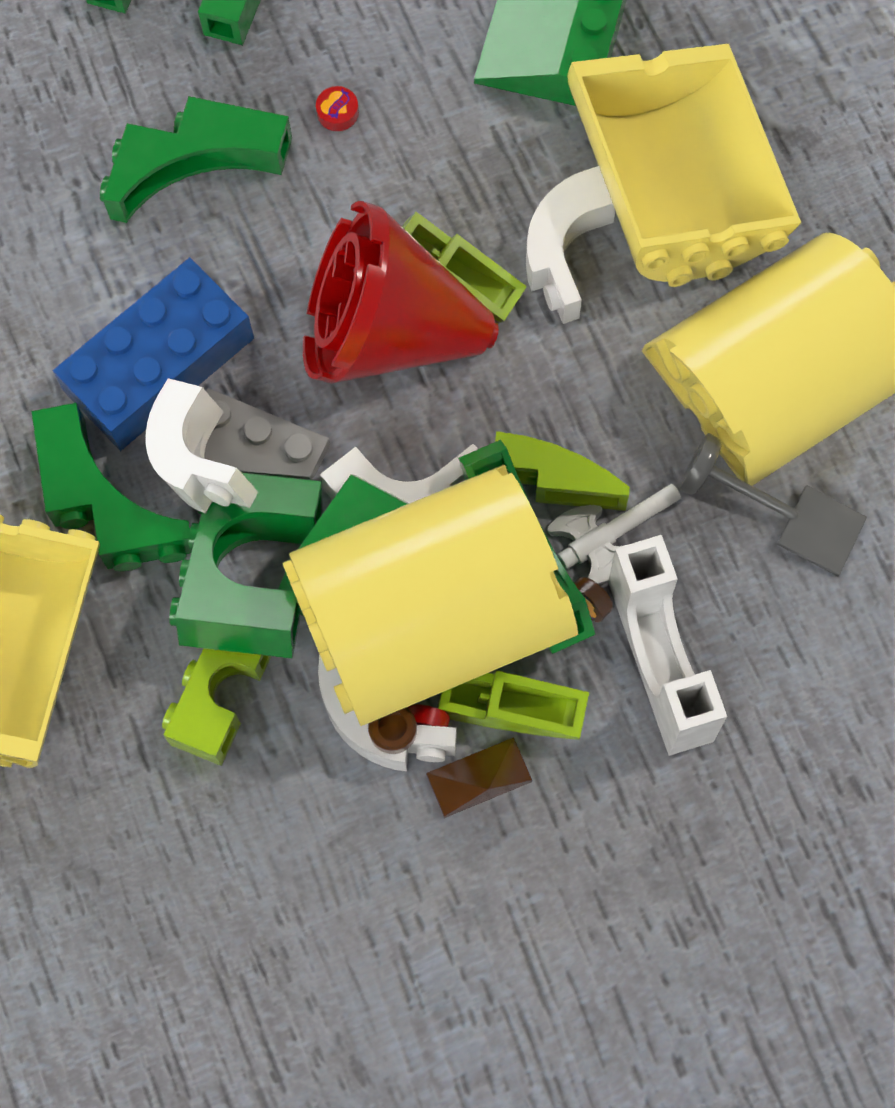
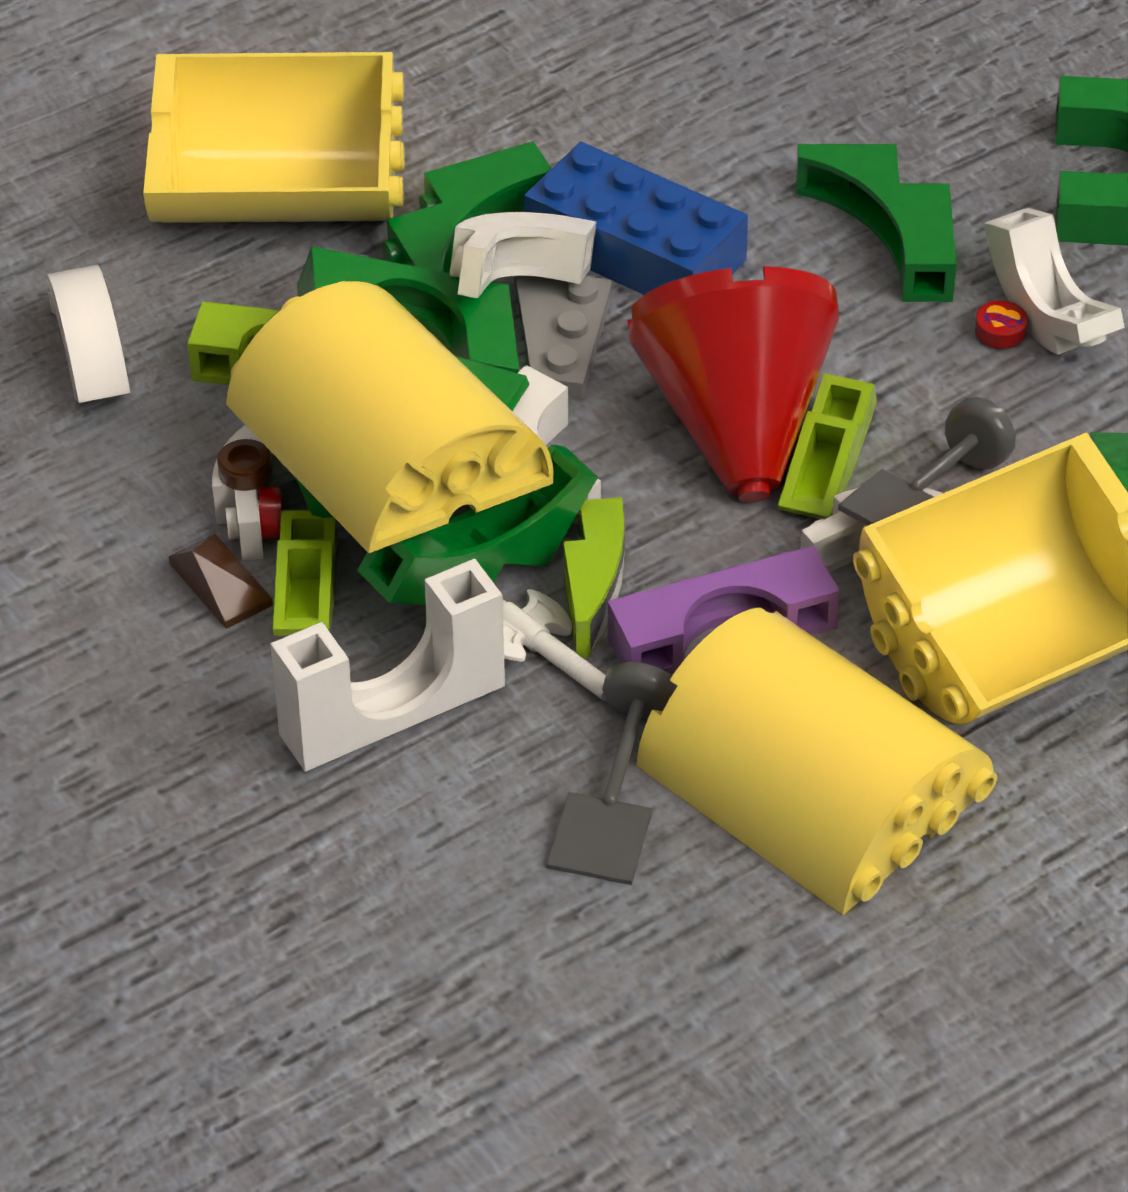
camera: 75 degrees right, 25 degrees down
none -> white arch [47,265,131,403]
none -> medium lavender arch [607,545,840,674]
none -> dark grey piece [838,397,1016,526]
none -> white arch [984,208,1125,355]

